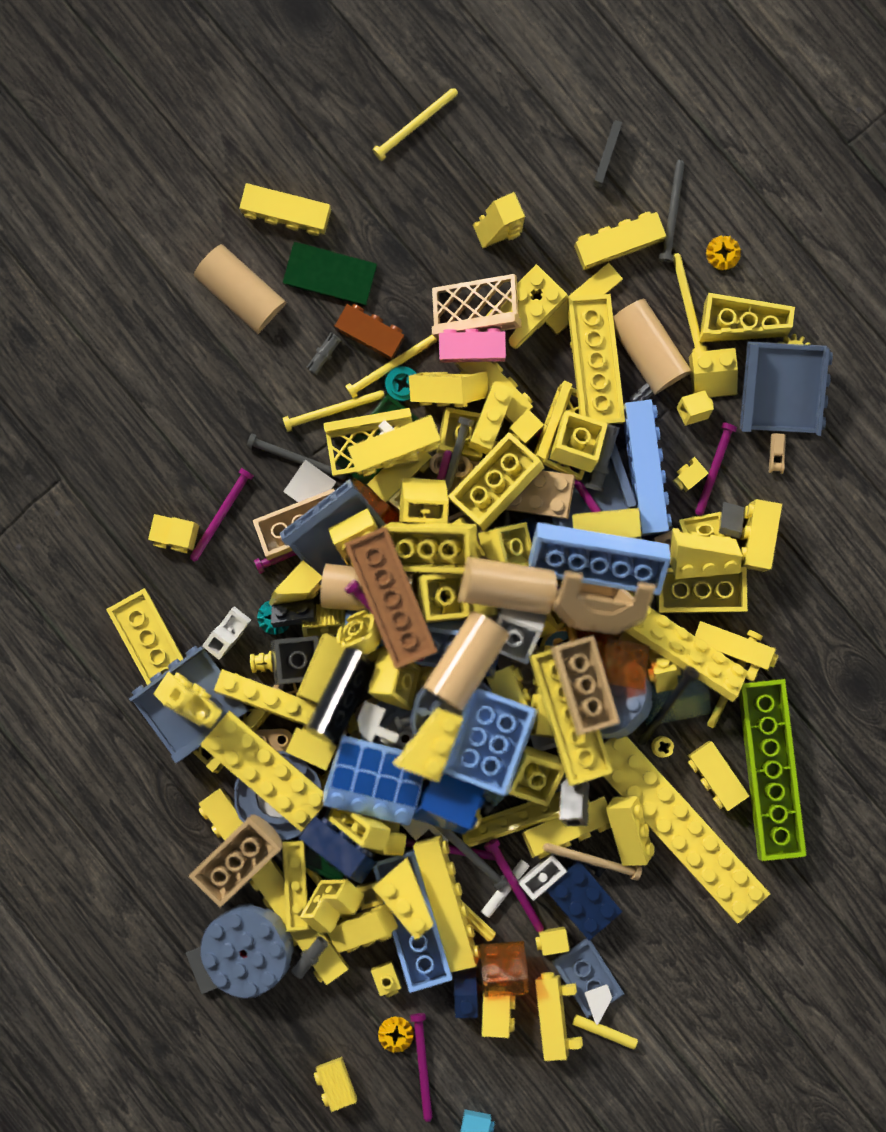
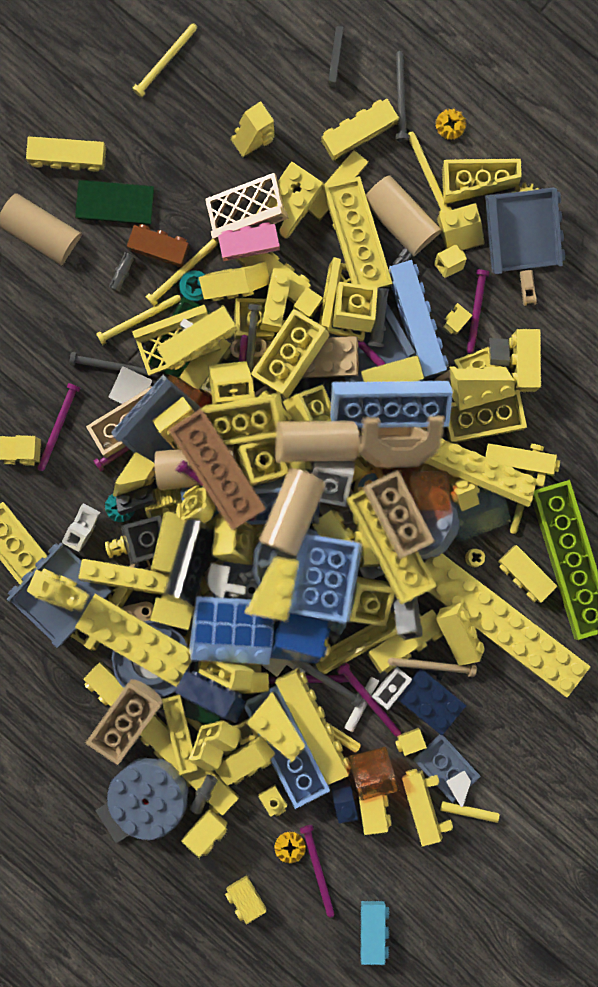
camera: 15 degrees left, 0 degrees up
black bar [638,666,699,745] -> none
none -> light yellow brick [182,808,227,857]

